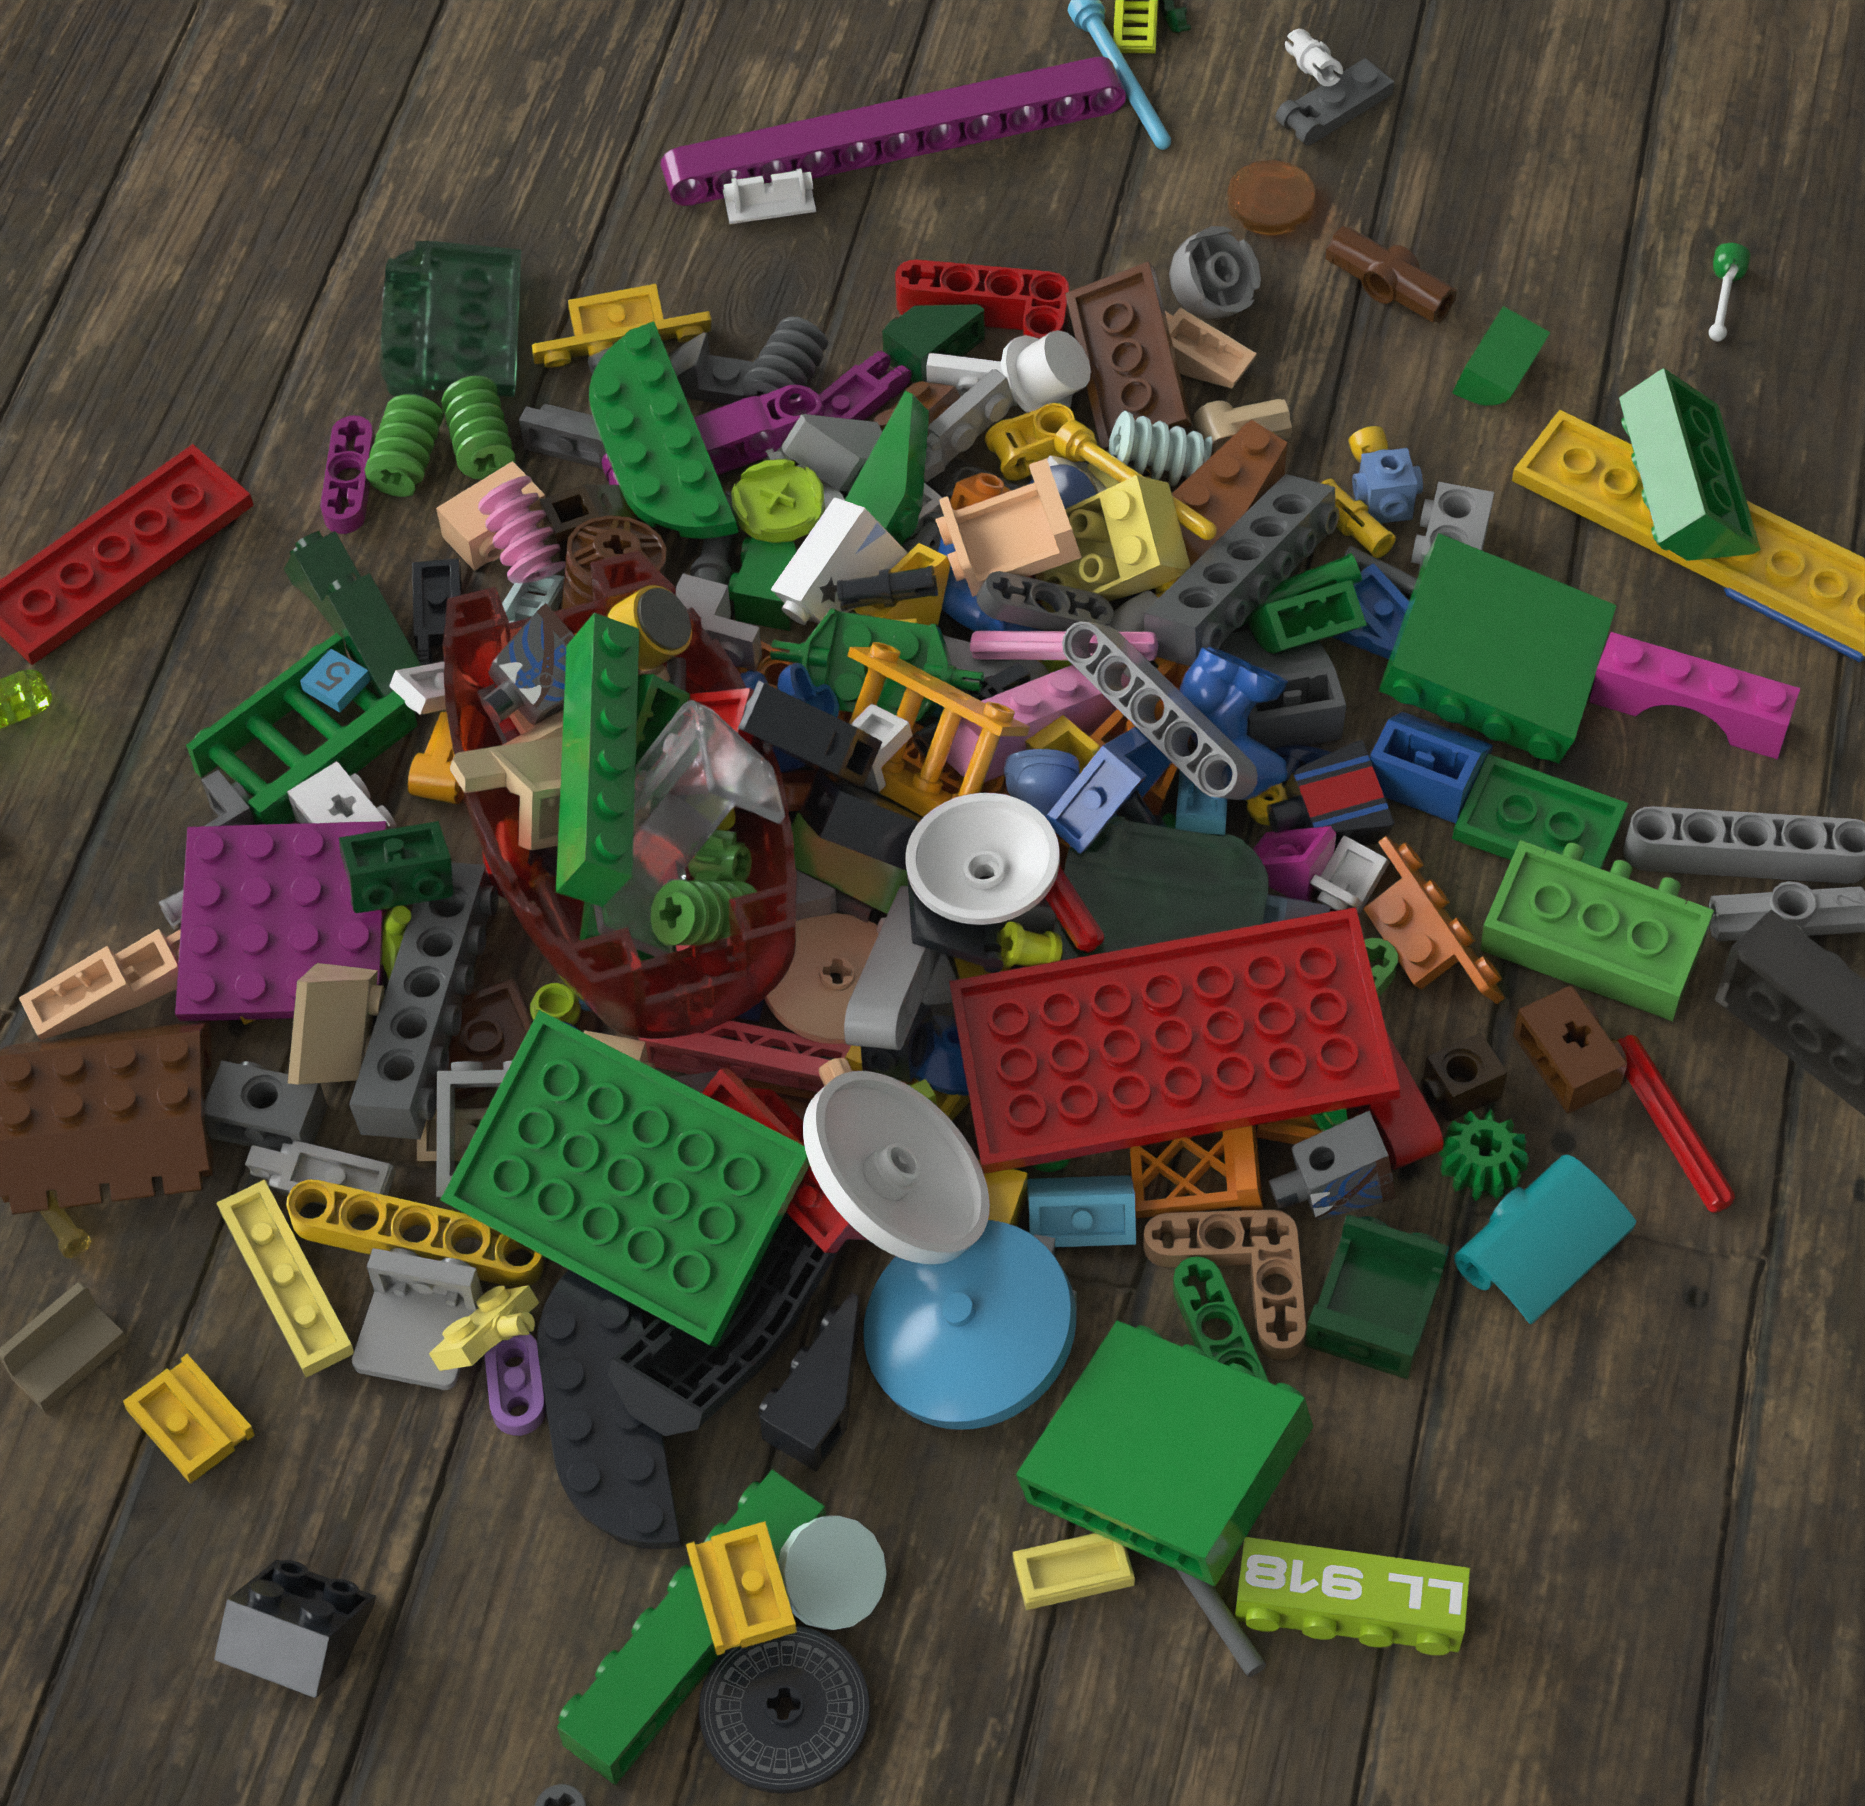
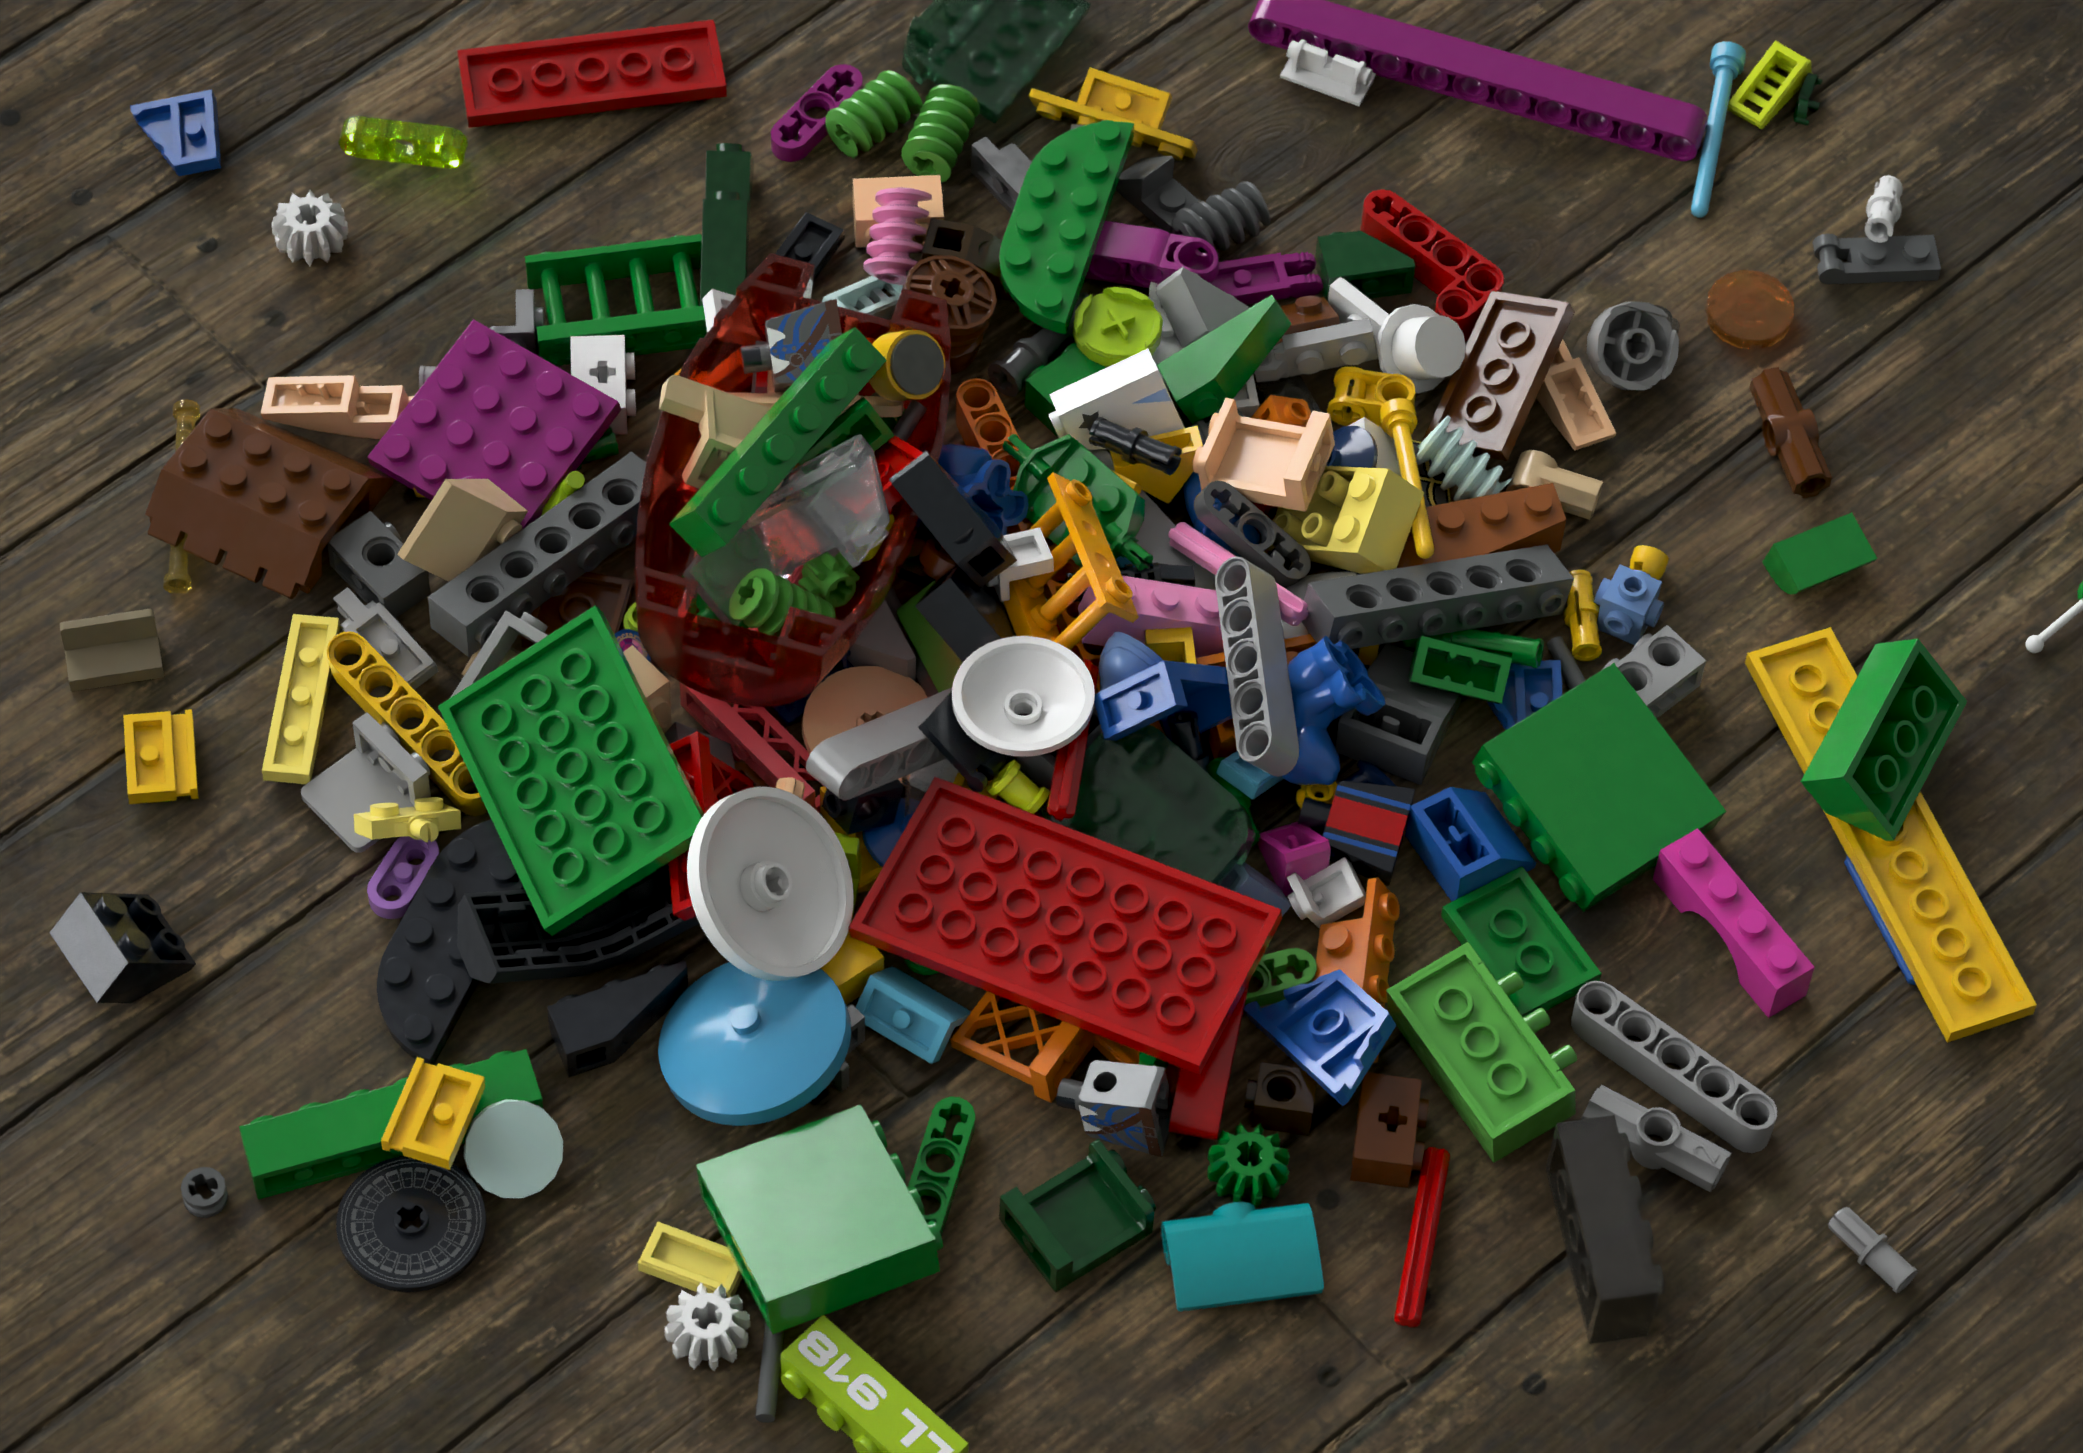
camera: 30 degrees right, 0 degrees up
dark azure tile [300,649,371,712] -> none
dark green bracket [339,821,453,913] -> none
light grey brick [673,573,762,673] -> none
medium nougat beam [1143,1210,1306,1361] -> none
none -> white gear [665,1283,750,1371]
none -> blue wing [1244,969,1396,1106]

